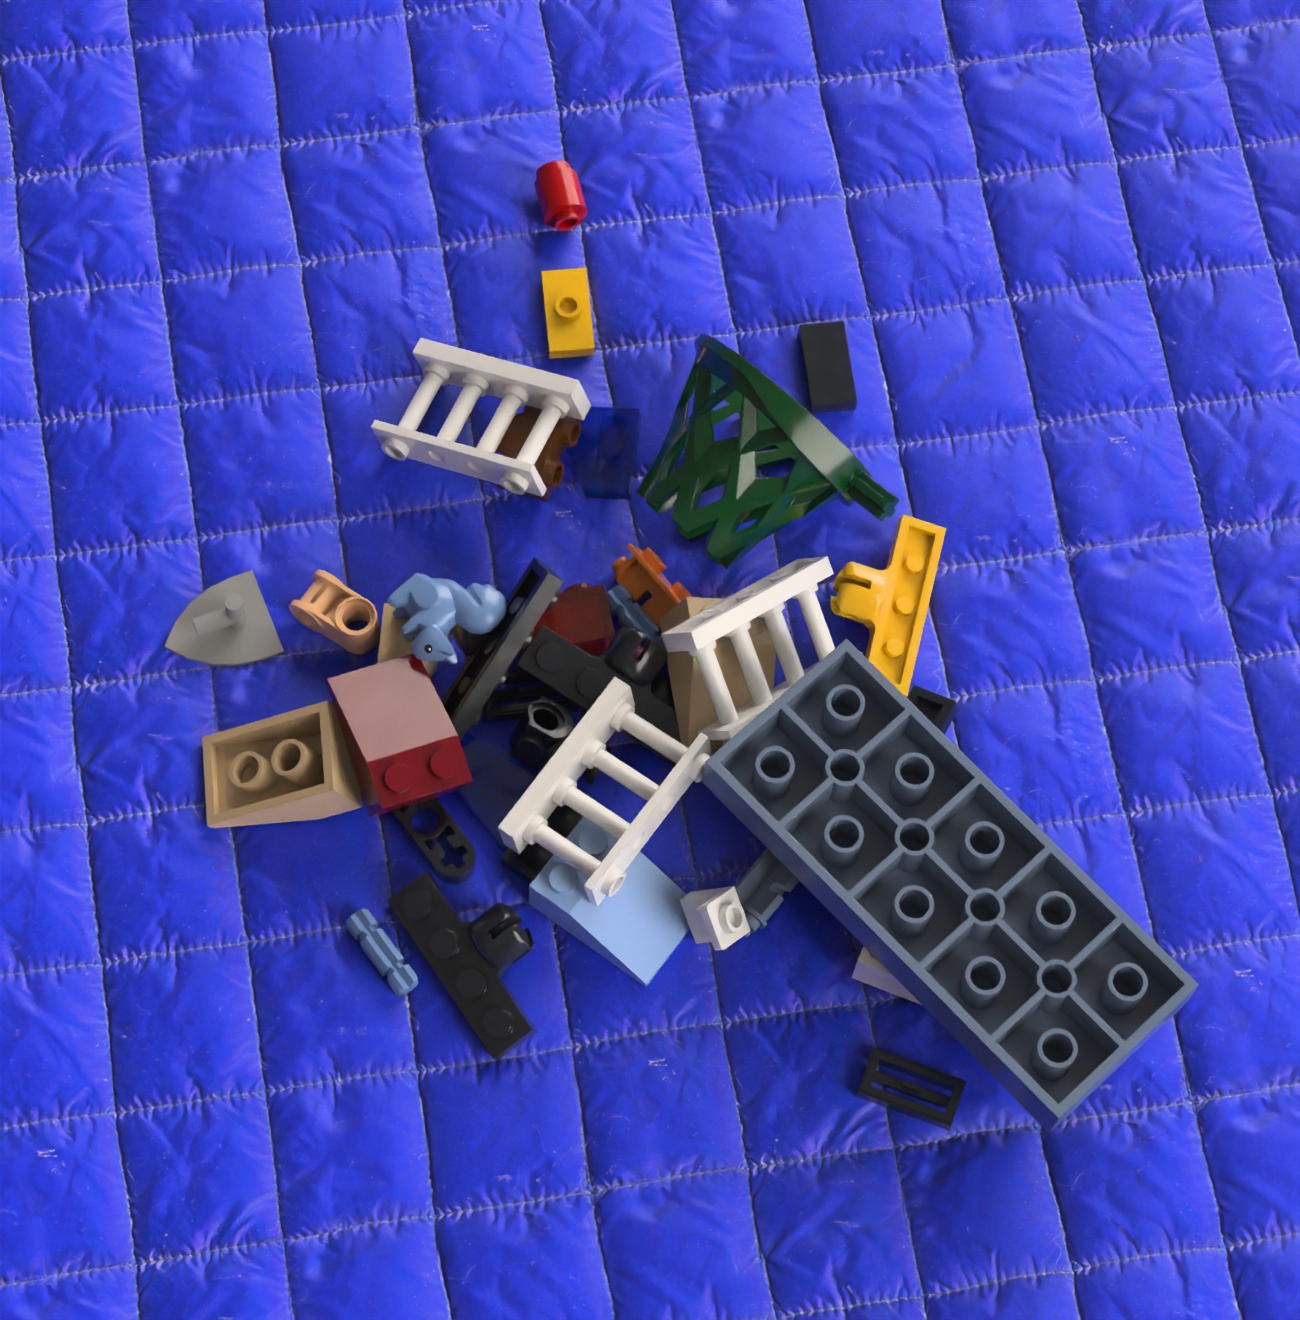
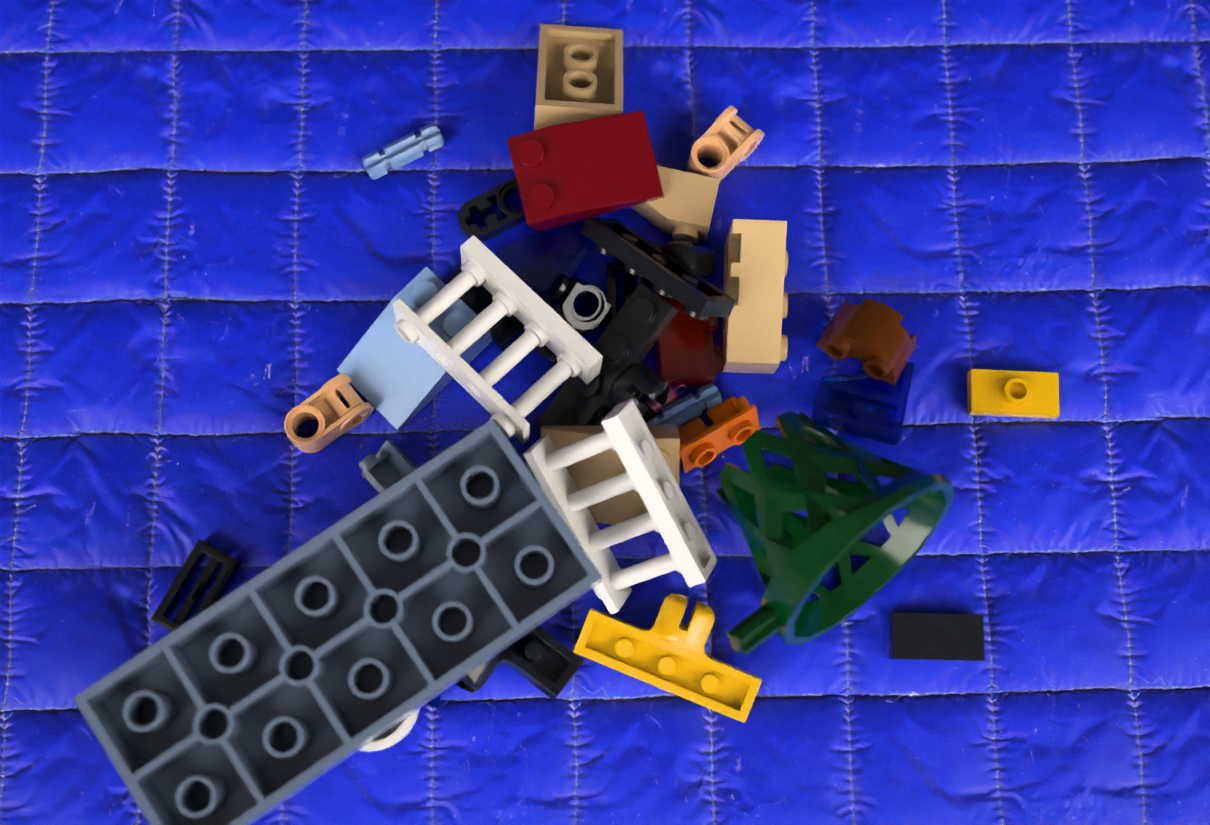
camera: 100 degrees right, 10 degrees up
light grey shield [164,570,284,666] -> none
white fence [371,338,591,497] -> none
medium blue animal [387,573,506,664] -> none
black plate [387,871,537,1060] -> none
red brick [534,160,588,231] -> none
white bracket [680,886,751,951] -> none
none -> light nougat piece [284,373,374,453]
none -> tan wedge [722,219,788,374]

